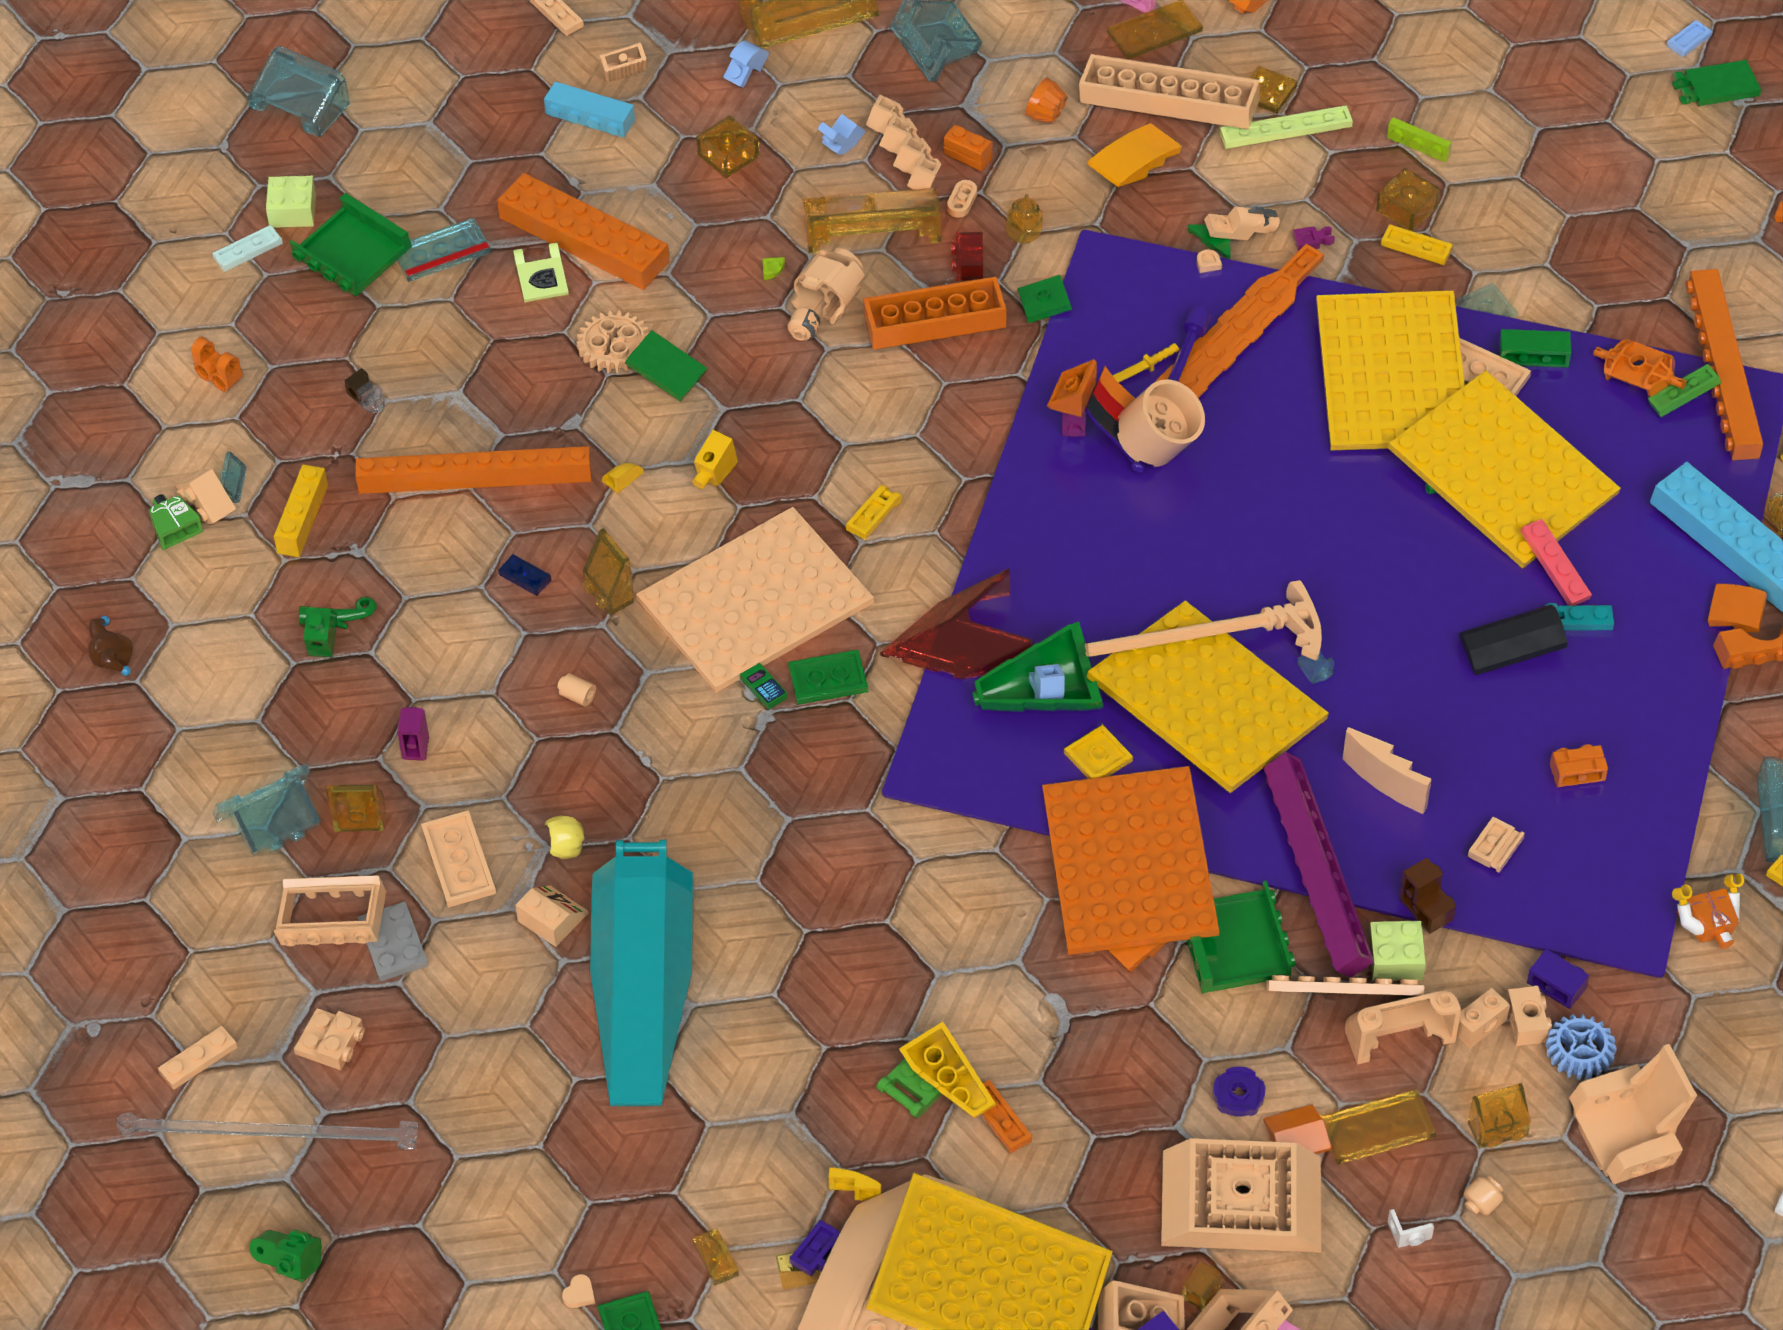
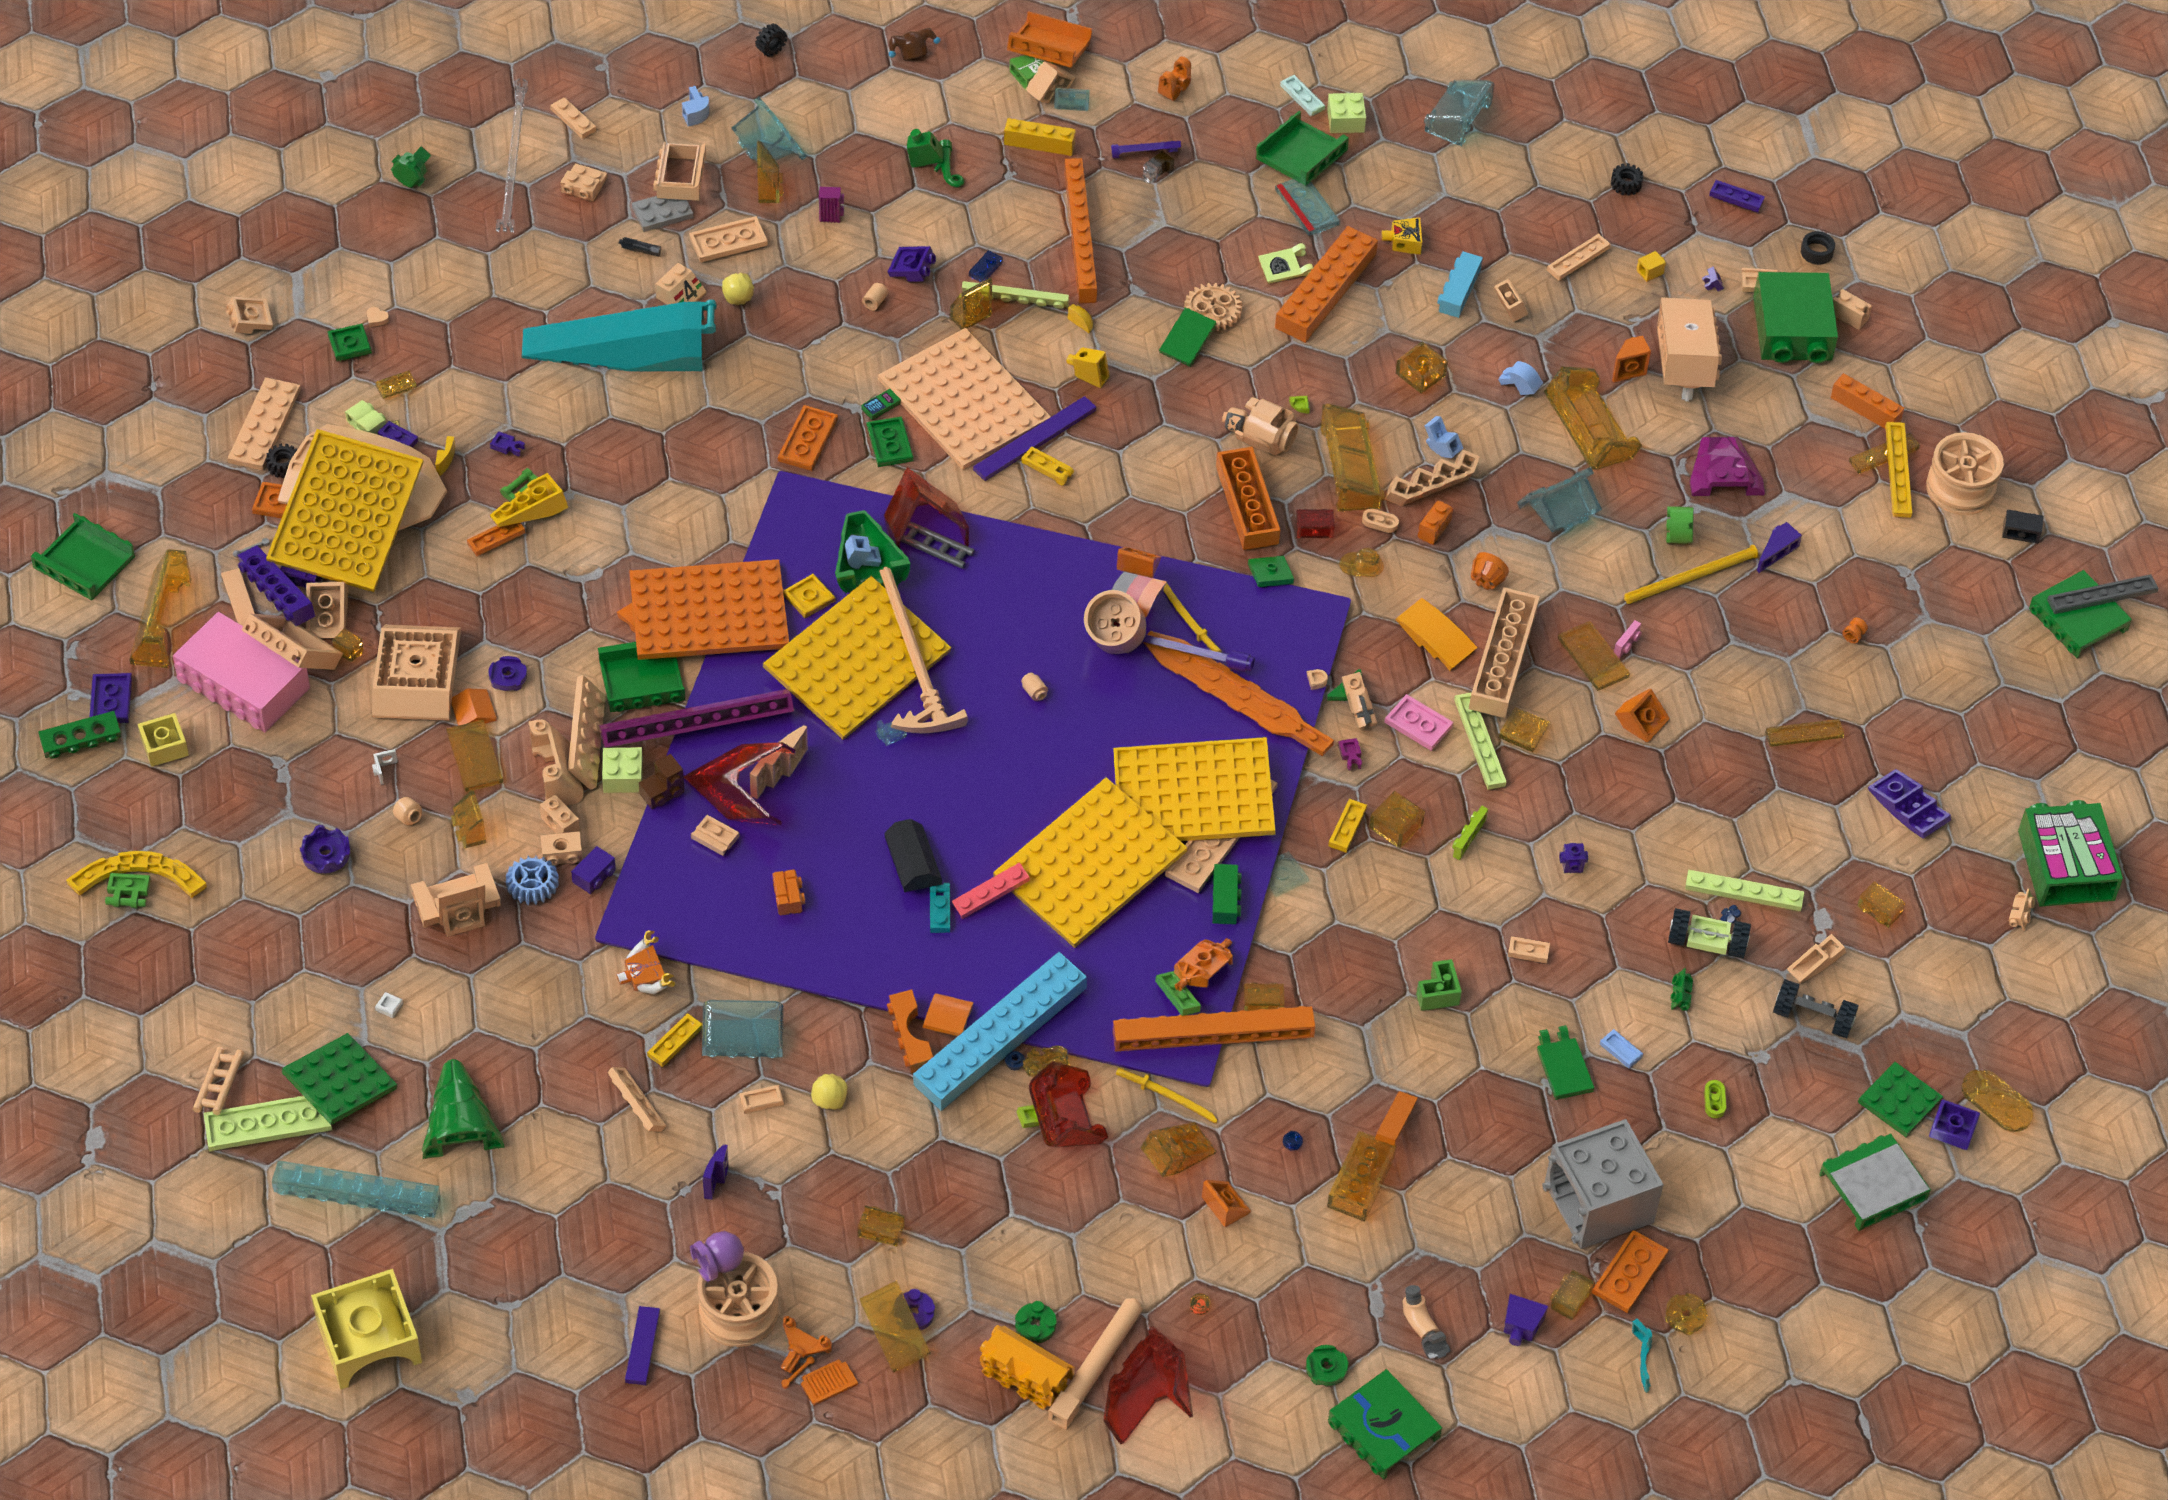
camera: 85 degrees right, 0 degrees up
none -> dark purple plate [300,825,350,874]
none -> yellowish green brick [345,400,386,435]
none -> dark purple plate [490,431,525,456]
none -> black piece [619,237,661,257]
none -> light blue brick [682,86,709,127]
none -> clear red windscreen [684,742,796,825]
none -> black tyre [755,23,788,57]
none -> orange tile [778,405,838,471]
none -> dark purple plate [887,246,936,282]
none -> dark grey bar [897,521,975,569]
none -> yellowish green plate [962,281,1069,309]
none -> dark purple tile [973,396,1096,481]
none -> orange panel [1007,11,1092,68]
none -> light nougat brick [1021,673,1048,701]
none -> dark purple plate [1111,140,1181,159]
none -> clear yellow brick [1243,982,1285,1011]
none -> yellow torso [1381,218,1422,254]
none -> bright pink plate [1384,694,1453,751]
none -> bright green brick [1416,959,1462,1011]
none -> light nougat plate [1508,936,1550,964]
none -> dark purple brick [1559,843,1588,873]

